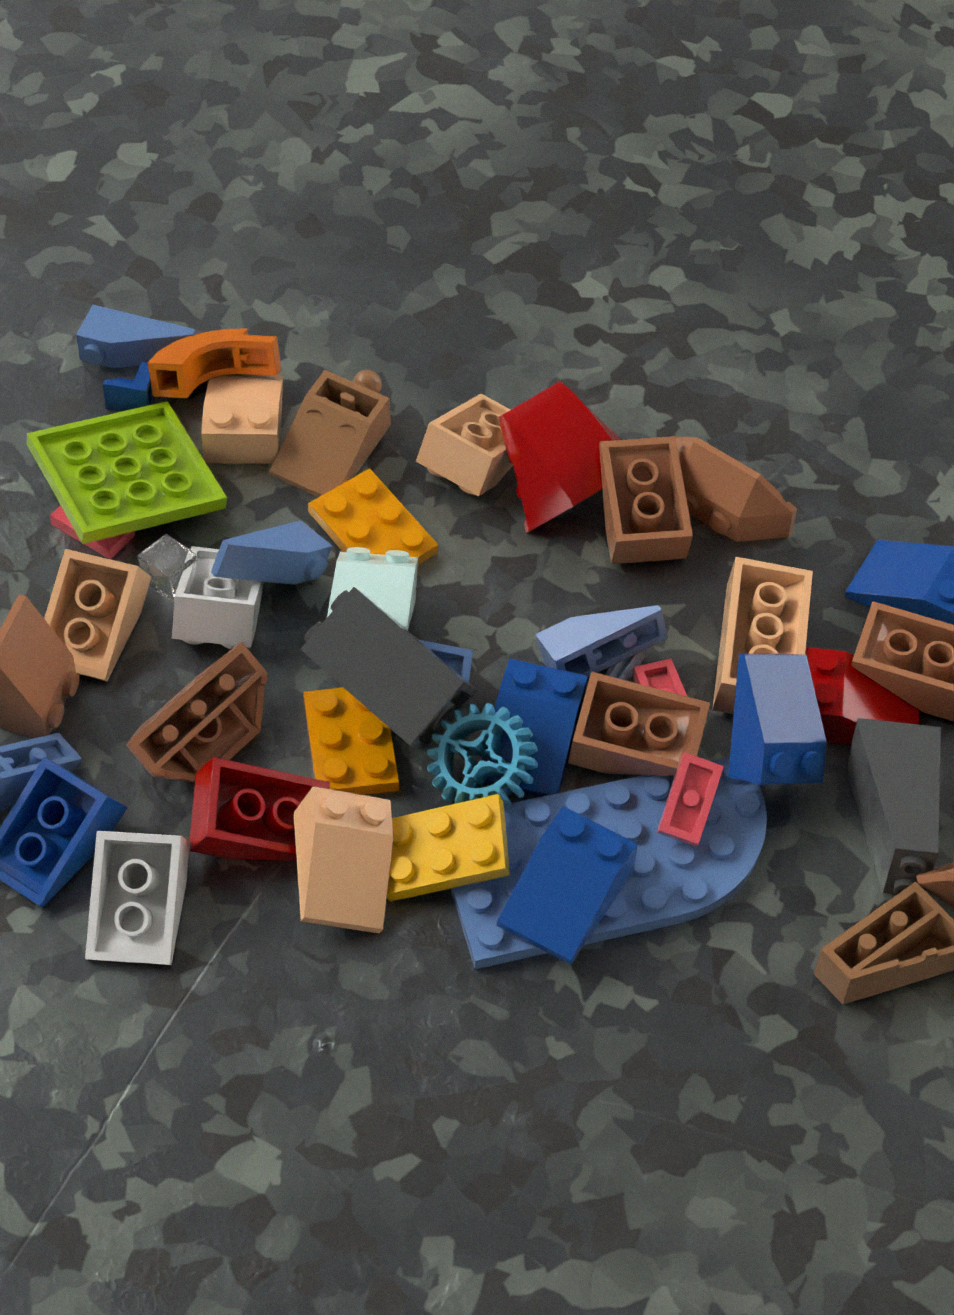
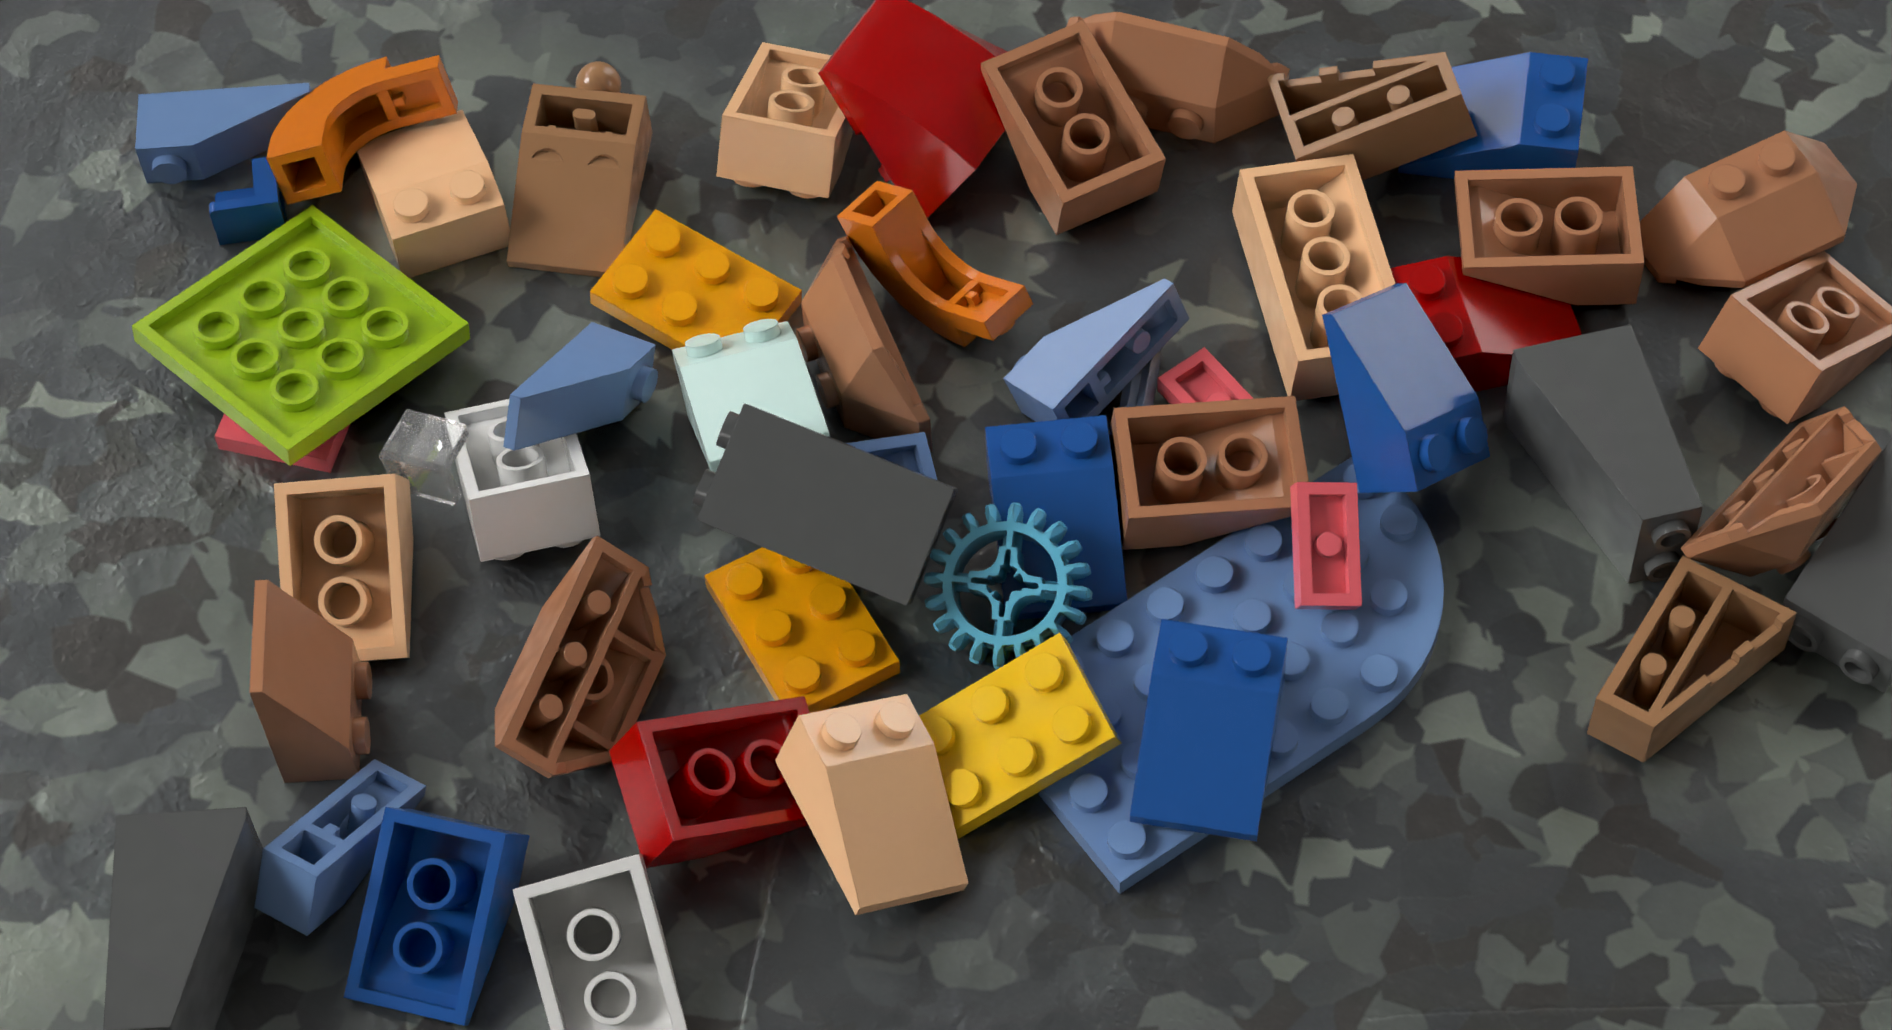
camera: 15 degrees left, 5 degrees up
none -> nougat wedge [796,236,933,452]
none -> orange arch [837,181,1033,347]
none -> medium nougat wedge [1267,52,1477,181]

